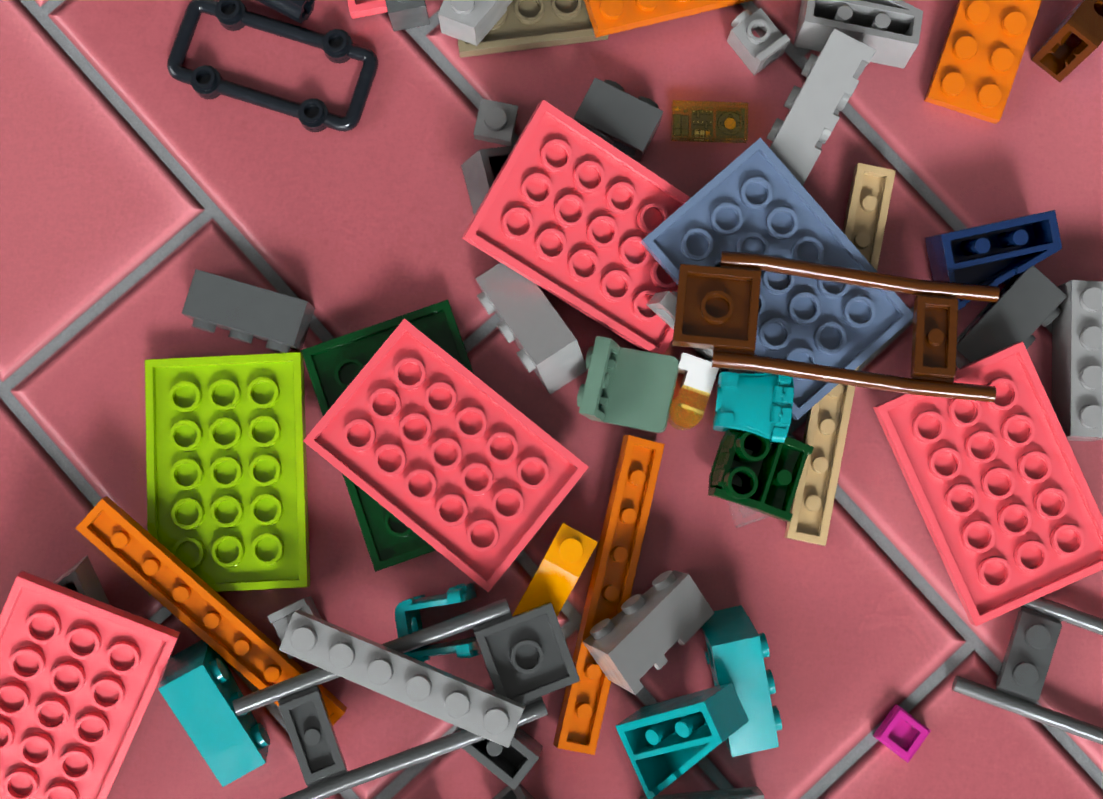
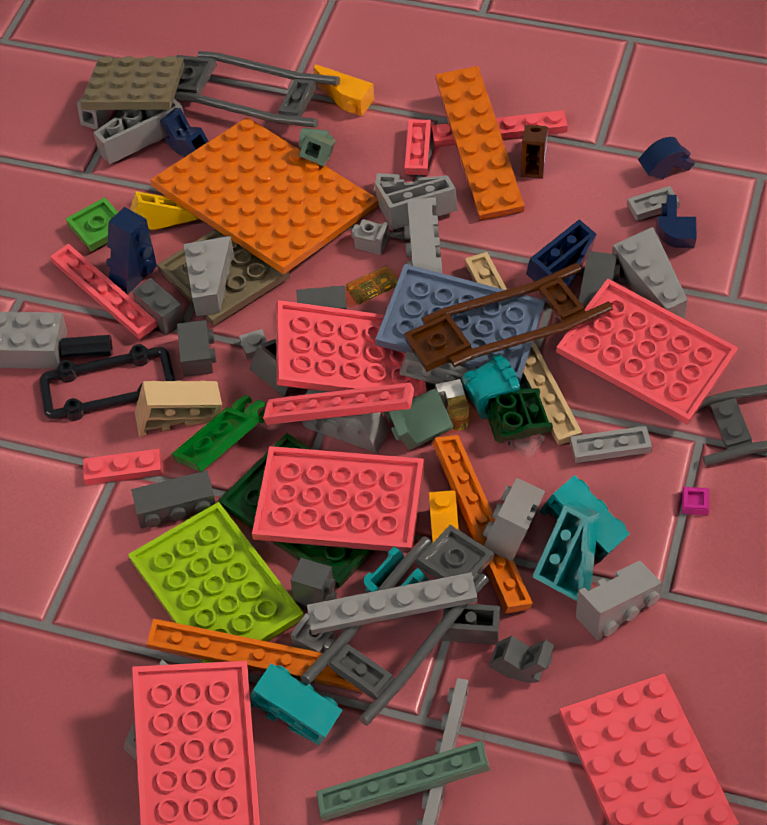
camera: 25 degrees left, 30 degrees down
none -> coral plate [83,449,162,485]
none -> tan wedge [135,381,222,436]
none -> green tile [171,395,265,472]
none -> dark grey brick [177,320,217,377]
none -> coral plate [263,383,414,425]
none -> dark grey brick [290,558,337,612]
none -> light grey plate [570,426,652,463]

